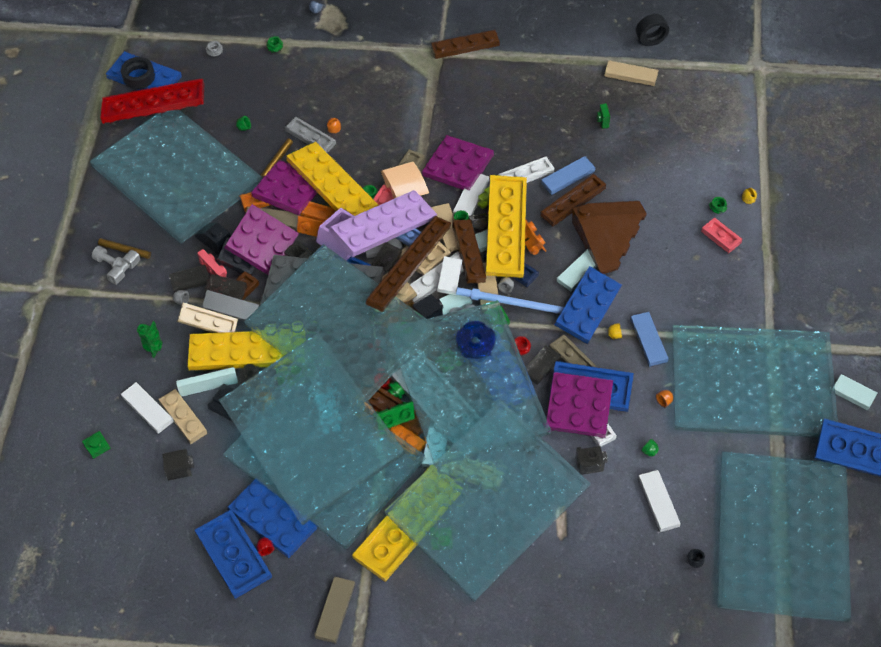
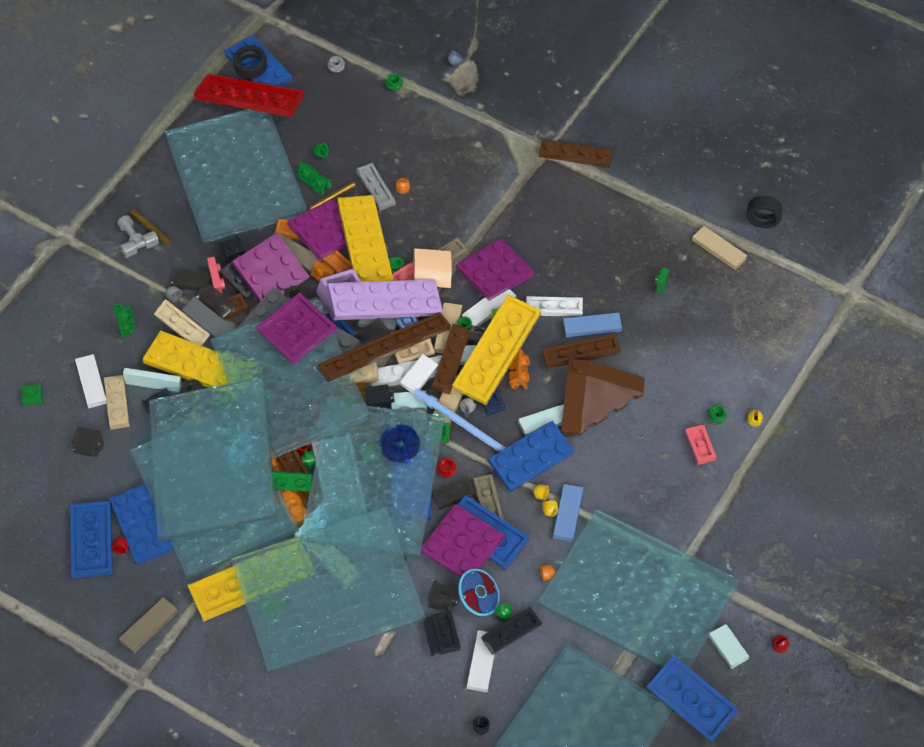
camera: 25 degrees right, 0 degrees up
none -> magenta plate [256,293,337,365]
none -> green hinge [296,161,332,195]
none -> black plate [422,611,461,656]
none -> shield [458,569,500,616]
none -> black plate [481,607,542,655]
none -> yellow hinge [542,500,558,517]

